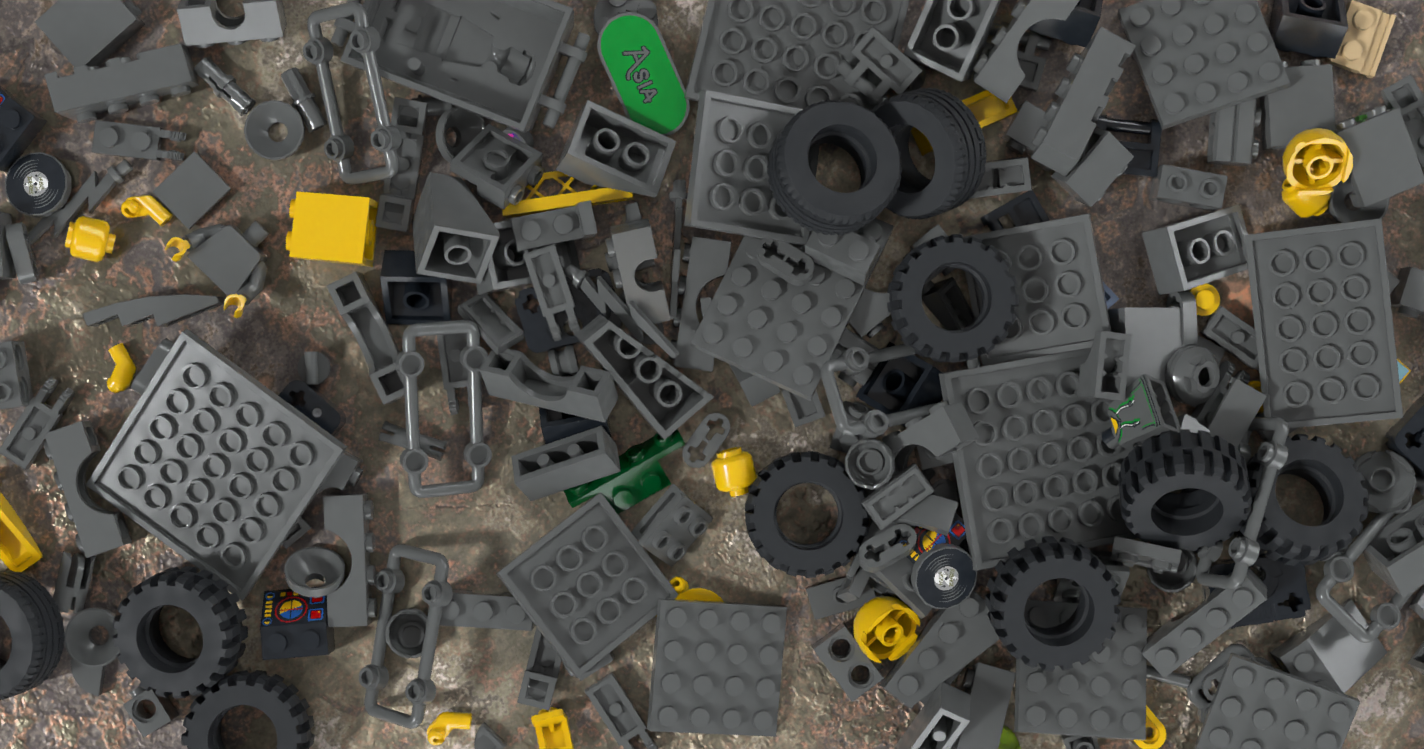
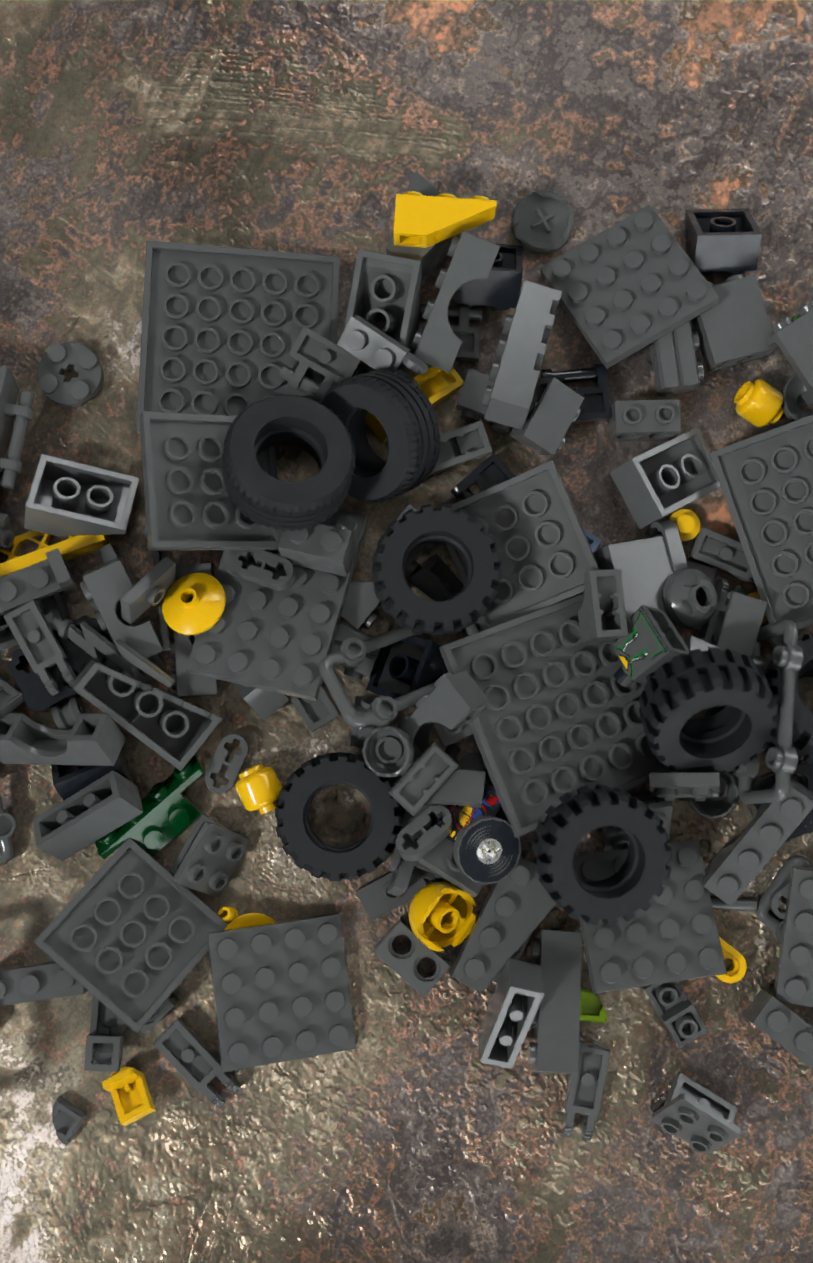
camera: 10 degrees left, 5 degrees down
yellow arm [427,712,472,745] -> none
green tile [597,12,690,137] -> none
yellow cylinder [1282,128,1353,196] -> none
tan plate [1326,0,1396,79] -> none
none -> dark grey plate [120,557,176,624]
none -> yellow dish [162,573,226,635]
none -> dark grey hinge [337,314,429,386]

